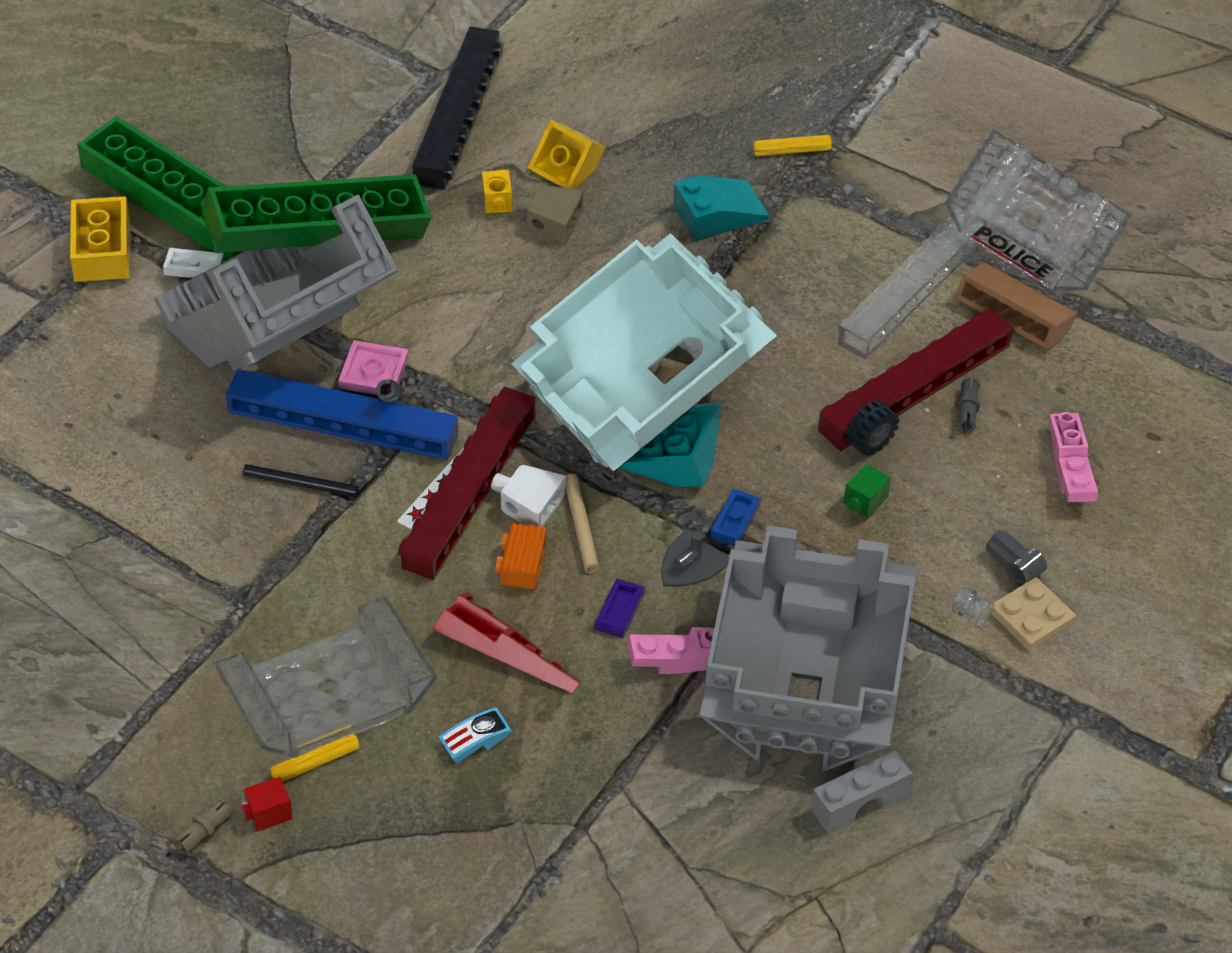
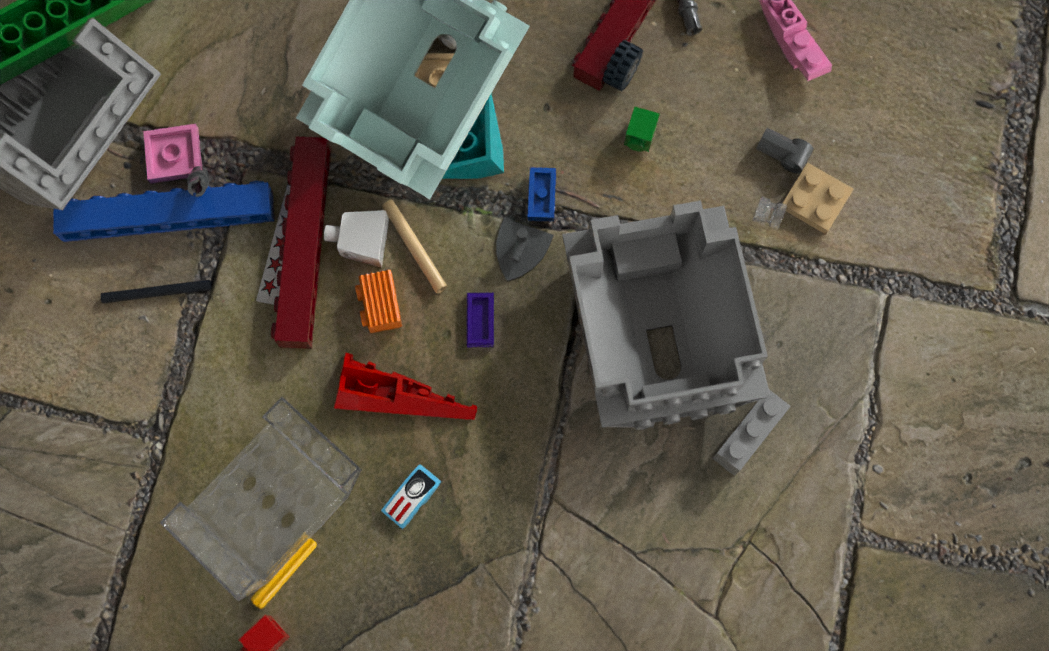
camera: 20 degrees left, 25 degrees up
bright pink slope [627,627,714,674] -> none

